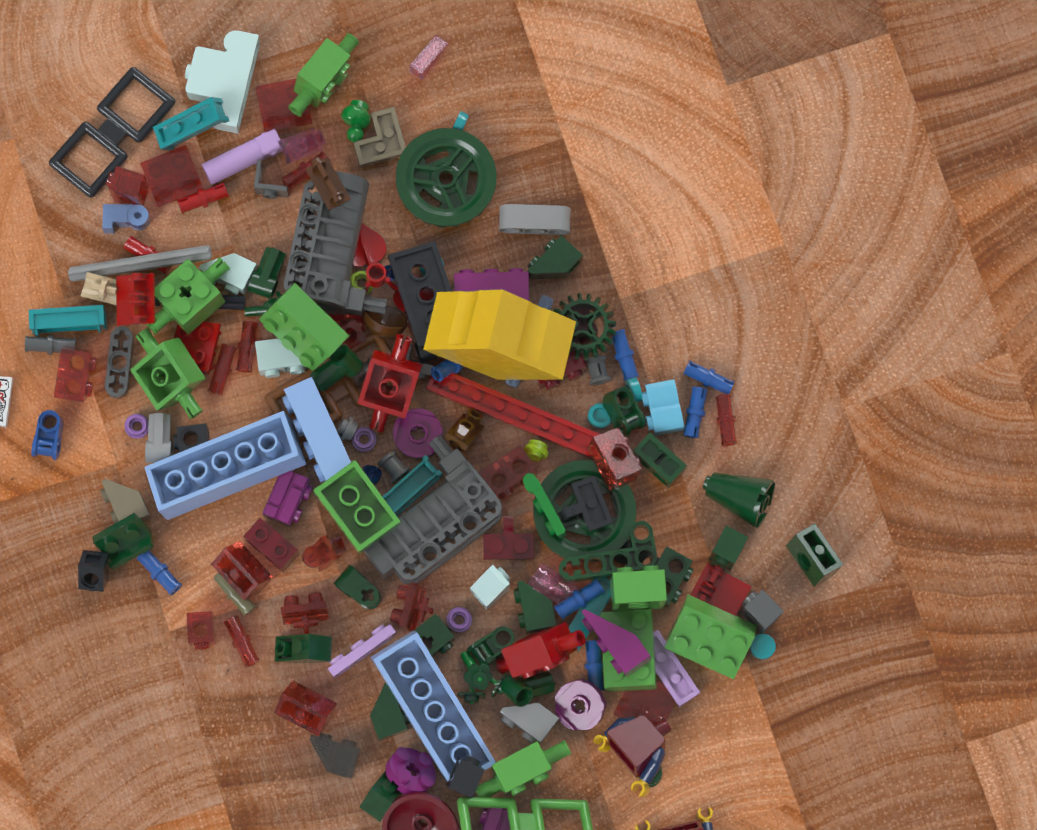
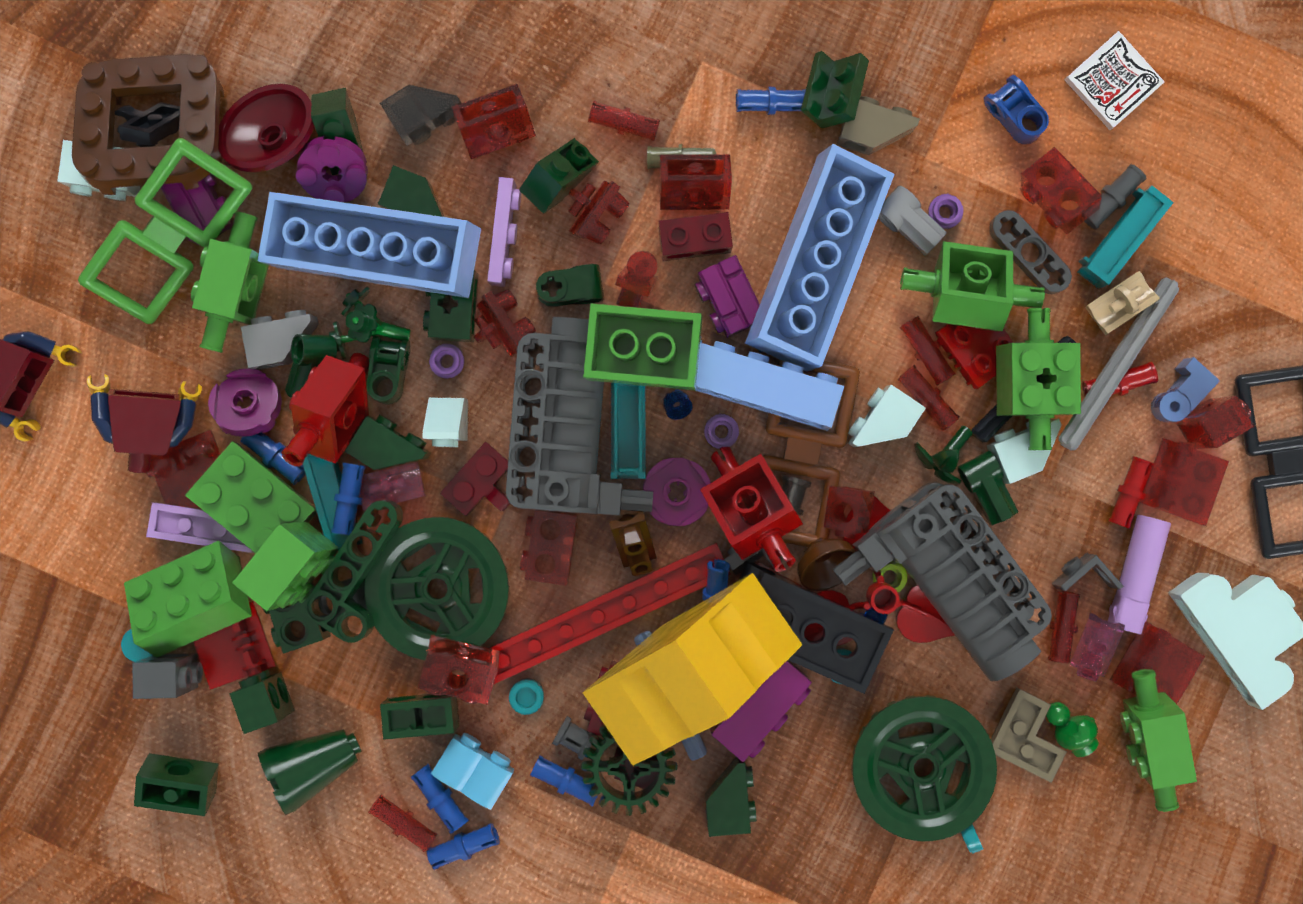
camera: 140 degrees right, 10 degrees up
black brick [78,550,108,592] -> none
red hinge [116,273,155,326] -> none
teal container [153,97,230,151] -> none
black brick [173,423,210,452] -> none
clear red brick [187,611,216,650] -> none
bright green brick [259,283,349,371] -> none
reddish brown hinge [305,157,351,211] -> none
dark green piece [310,345,363,392] -> none
light grey plate [337,417,358,441] -> none
dark grey bush [377,450,410,484] -> none
clear pink piece [409,35,448,80] -> none
black brick [446,755,485,798] -> none
light grey beam [499,204,571,235] -> none
green hinge [522,473,567,539] -> none
lime plate [523,440,548,461] -> none
black plate [561,476,613,532] -> none
magenta slope [581,609,652,677] -> none
dark green piece [603,387,646,438] -> none
teal tile [625,377,642,402] -> none

